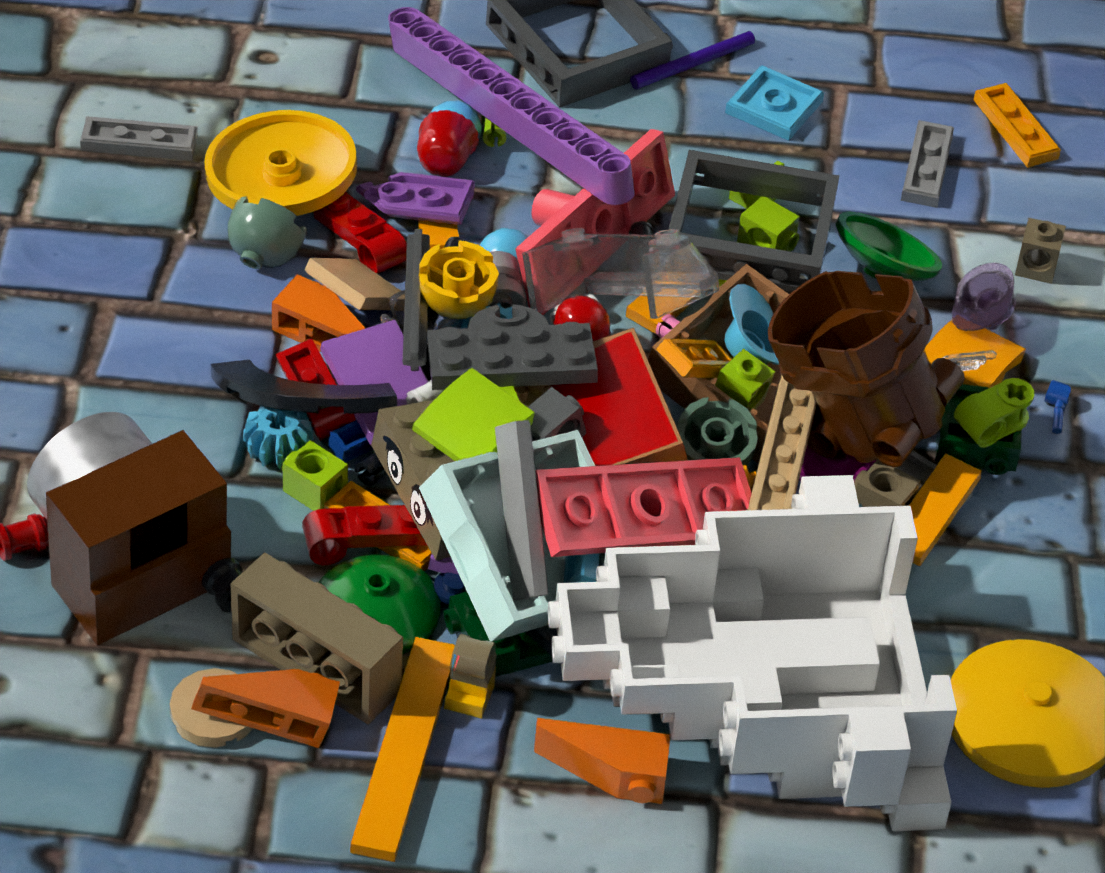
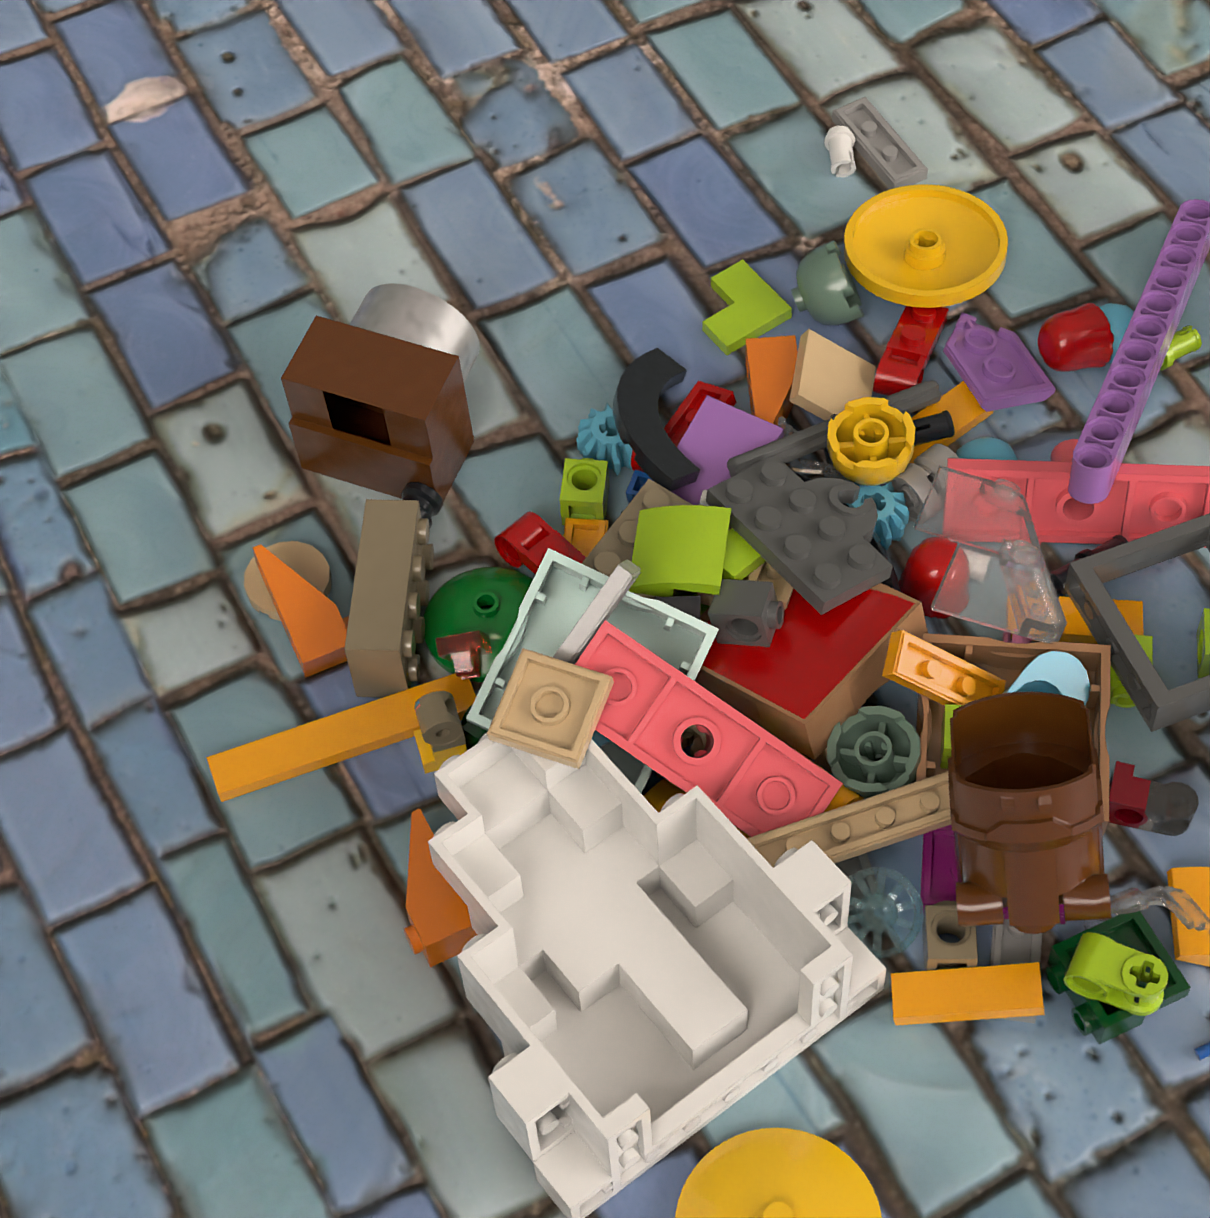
camera: 65 degrees right, 10 degrees up
none -> clear red tile [435,630,492,680]
none -> tan tile [487,648,614,769]
none -> lime tile [702,259,792,356]
none -> white pin [824,125,856,177]

